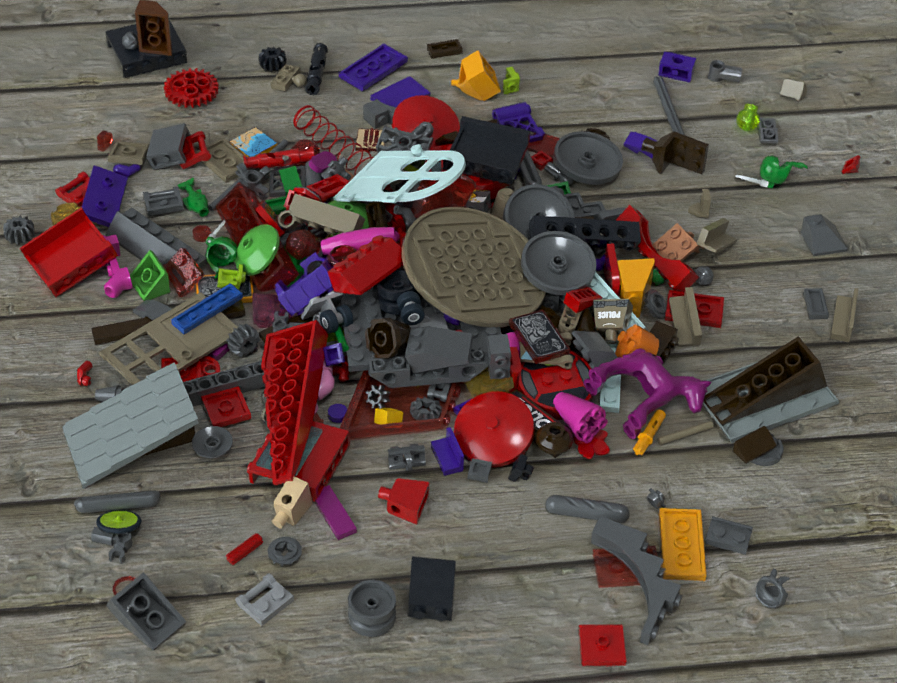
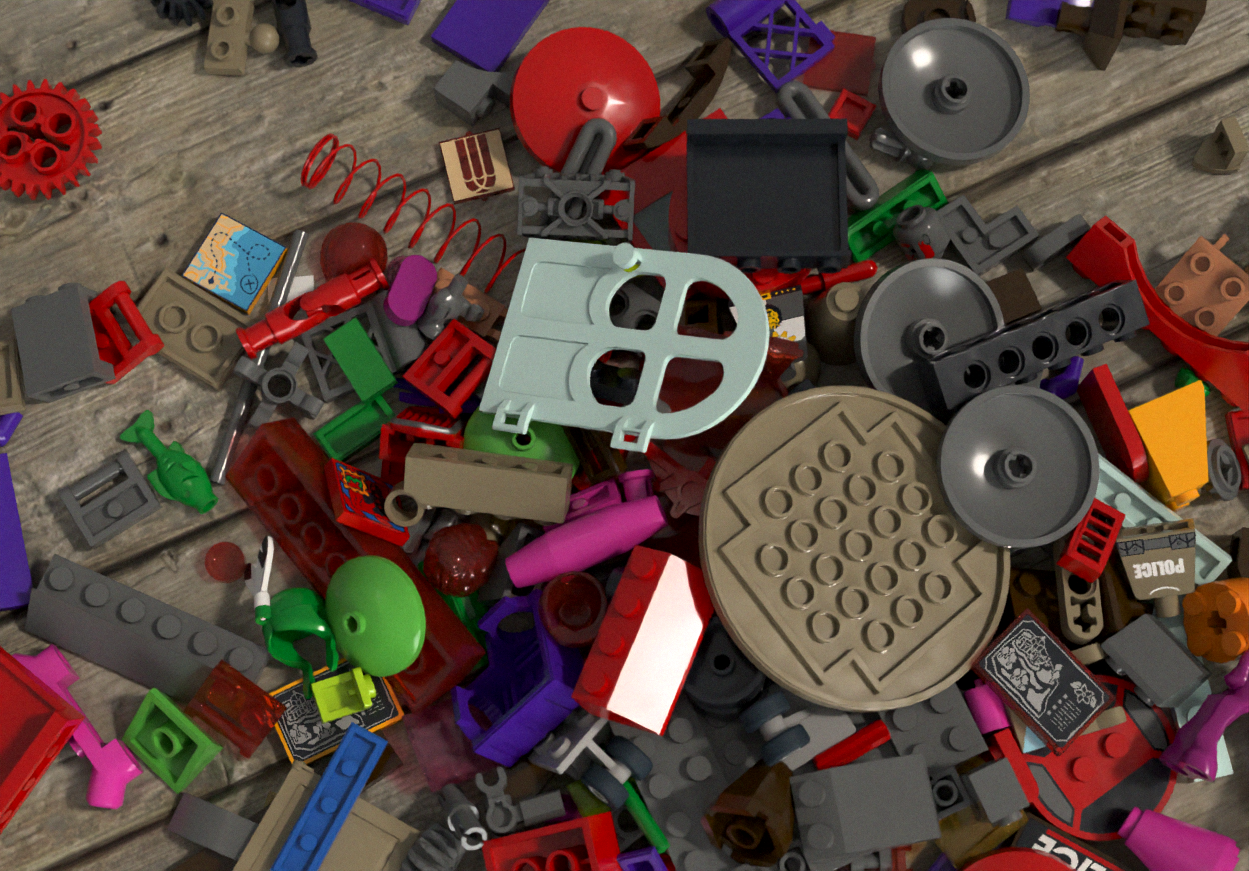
camera: 15 degrees left, 30 degrees up
none -> dark grey pin [437,783,487,851]

